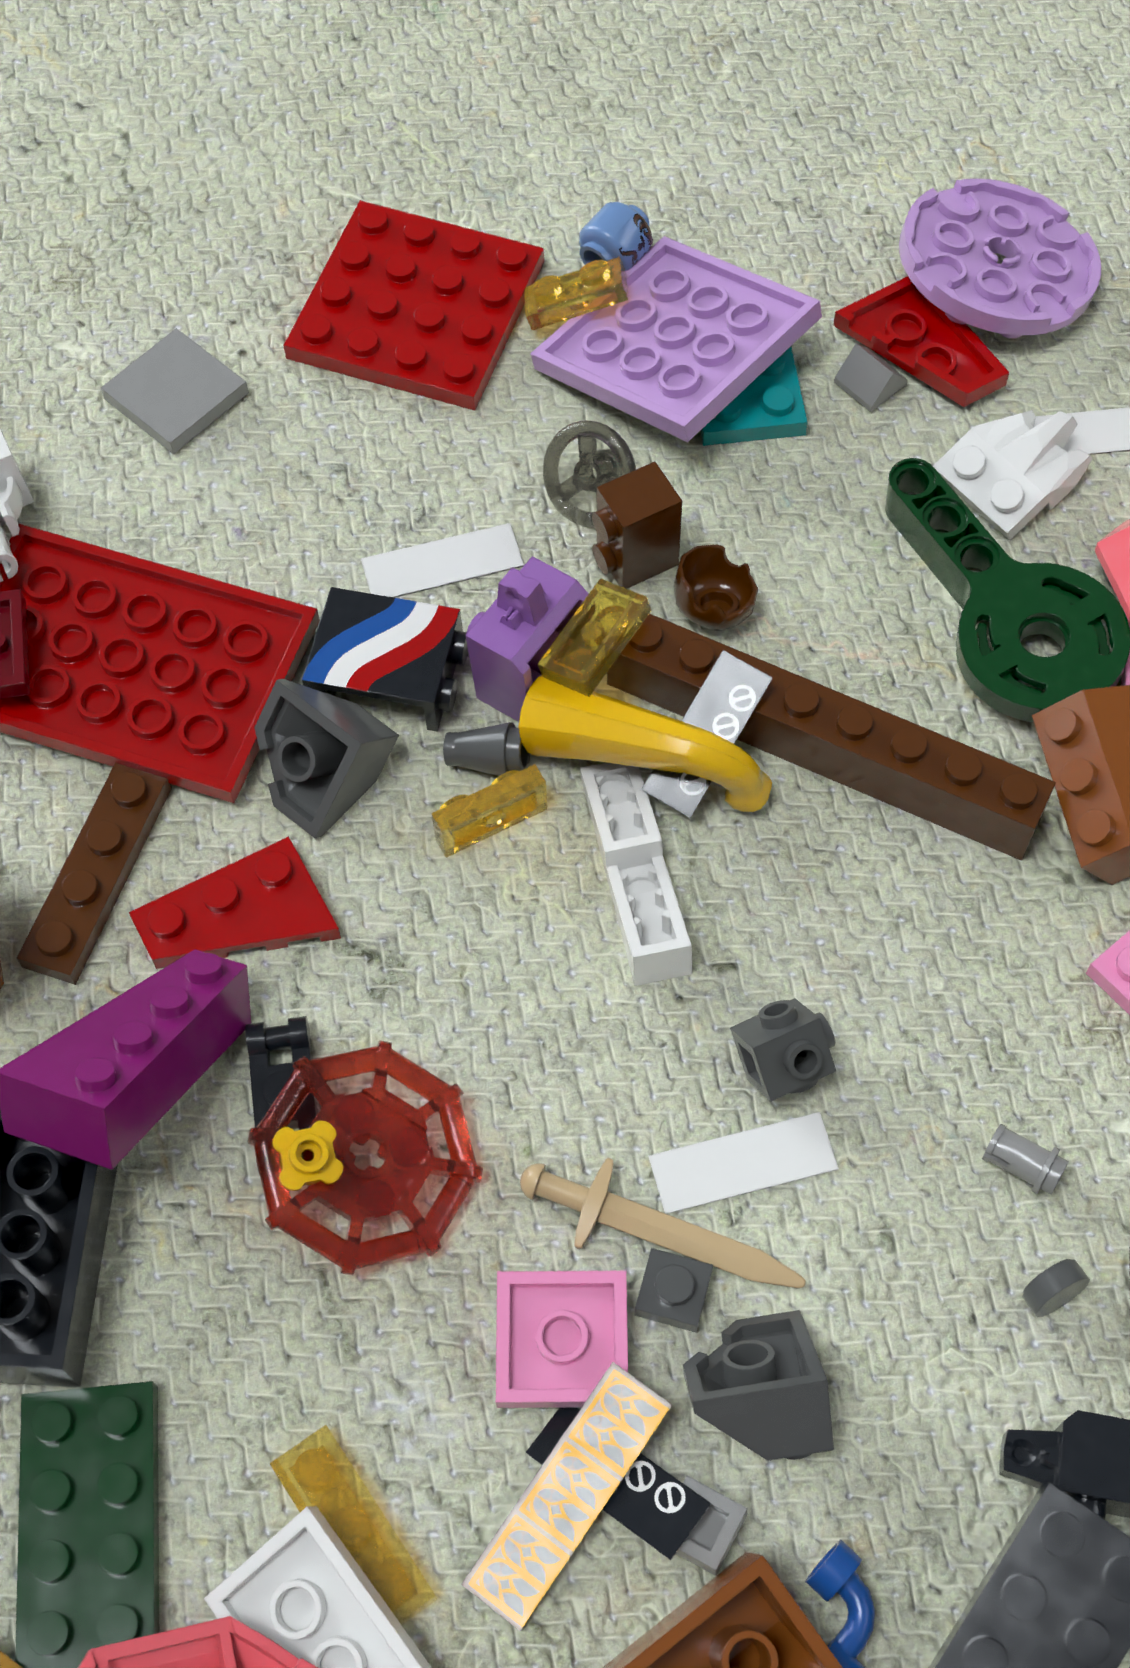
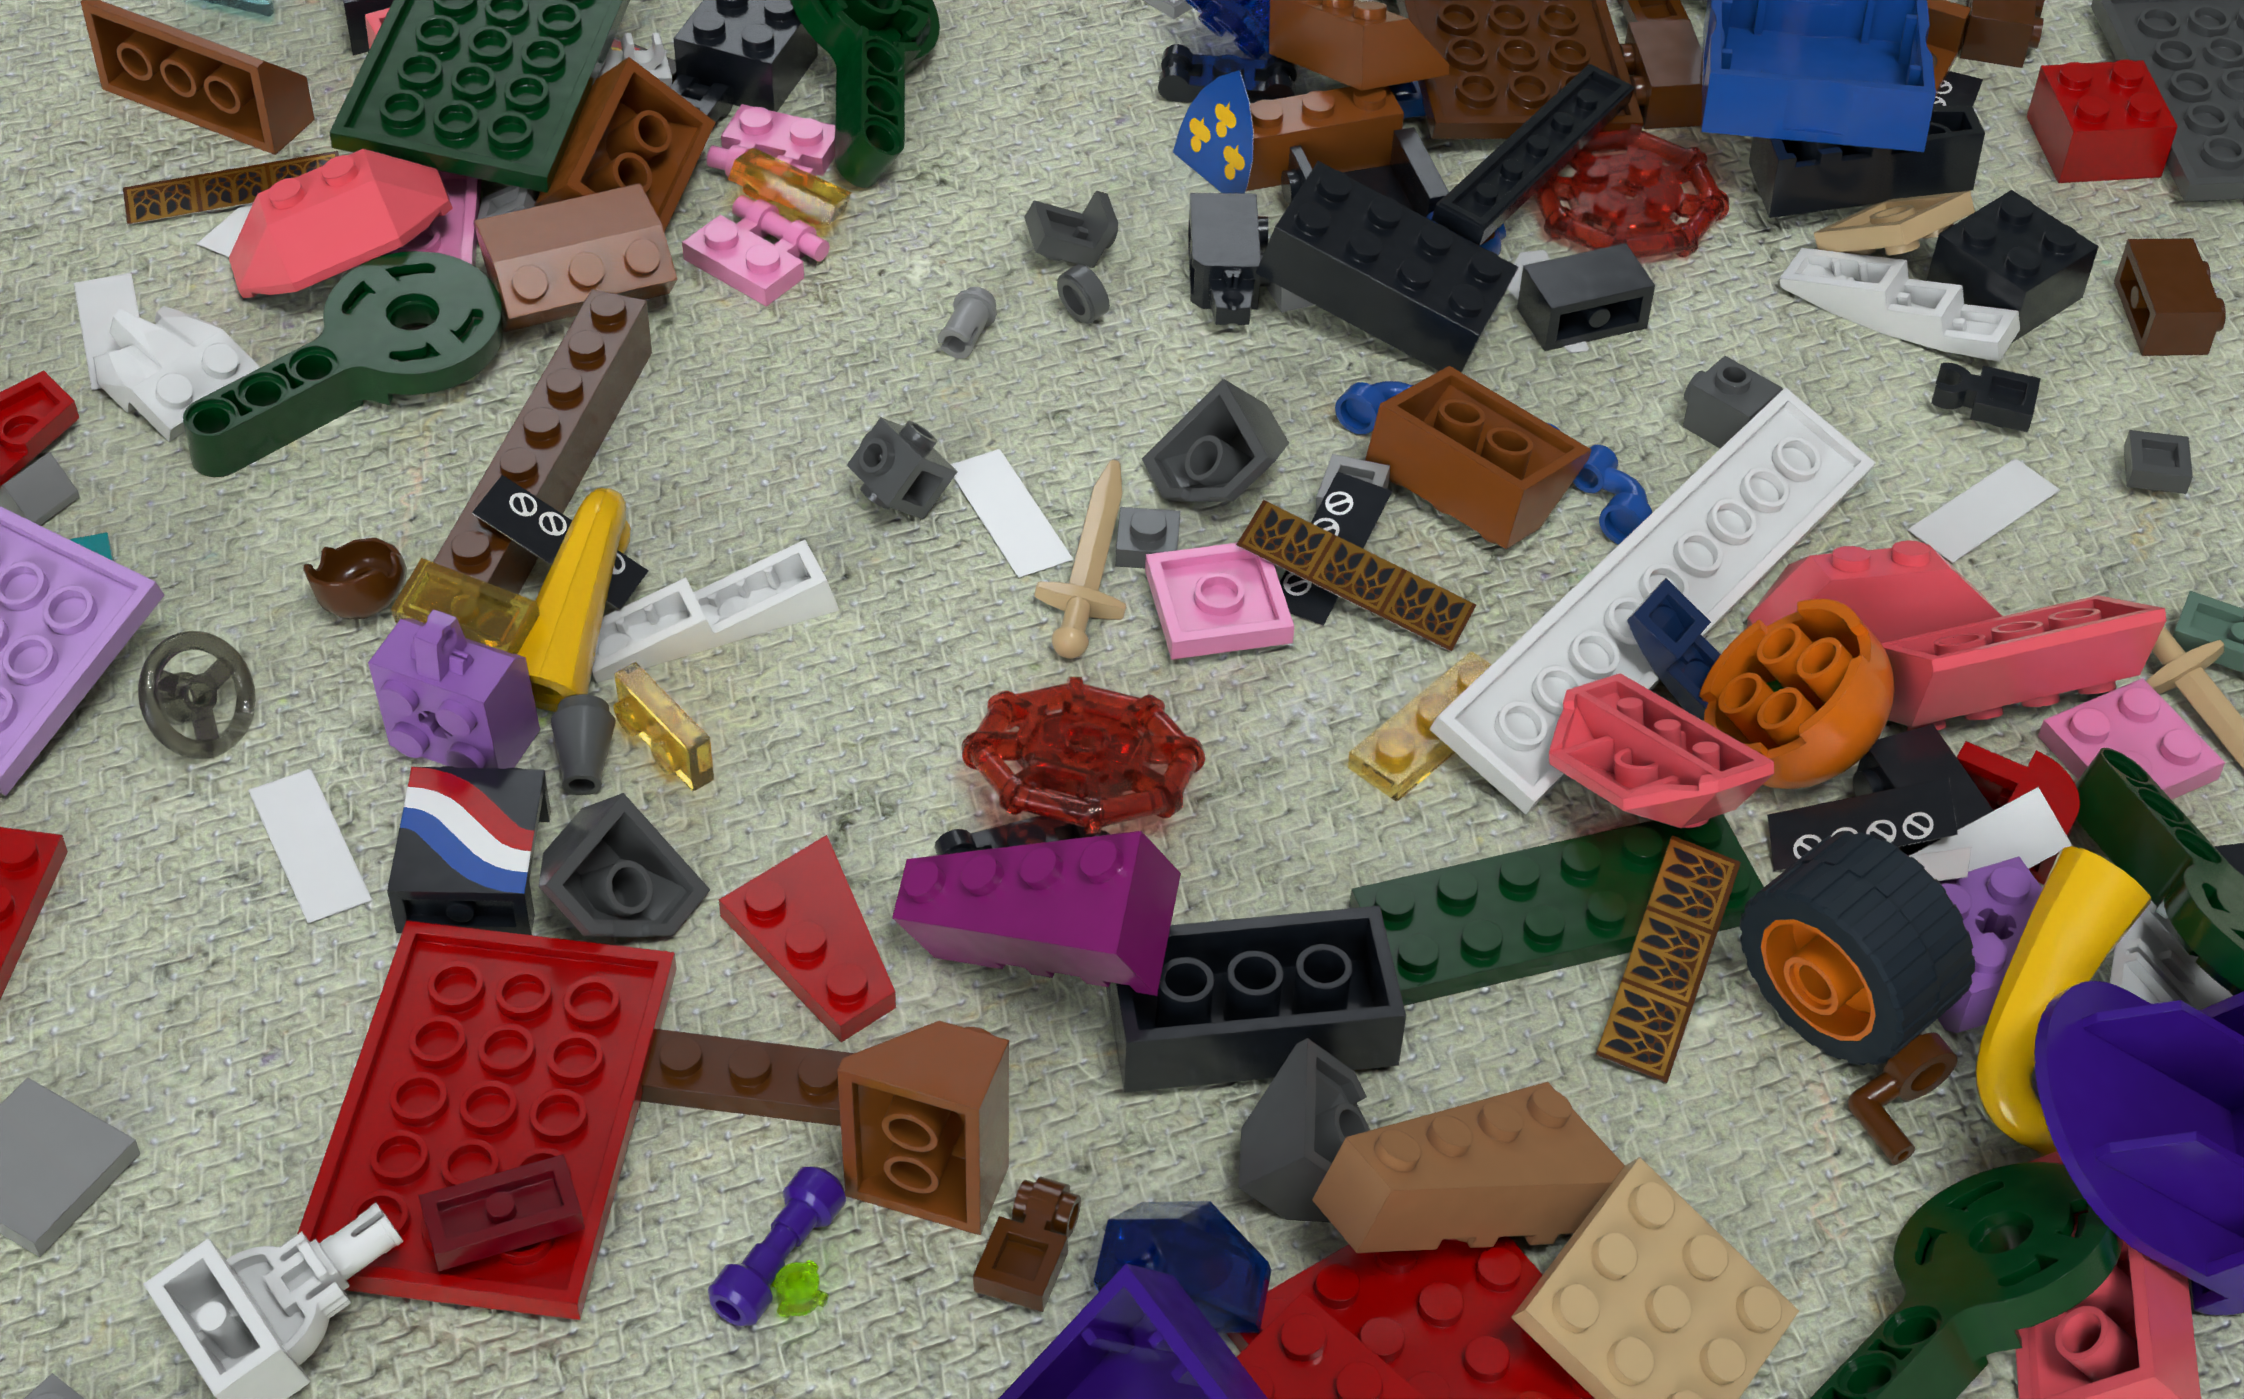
camera: 105 degrees left, 15 degrees down
yellow plate [272,1121,343,1191] -> none
reddish brown brick [592,461,683,591] -> none

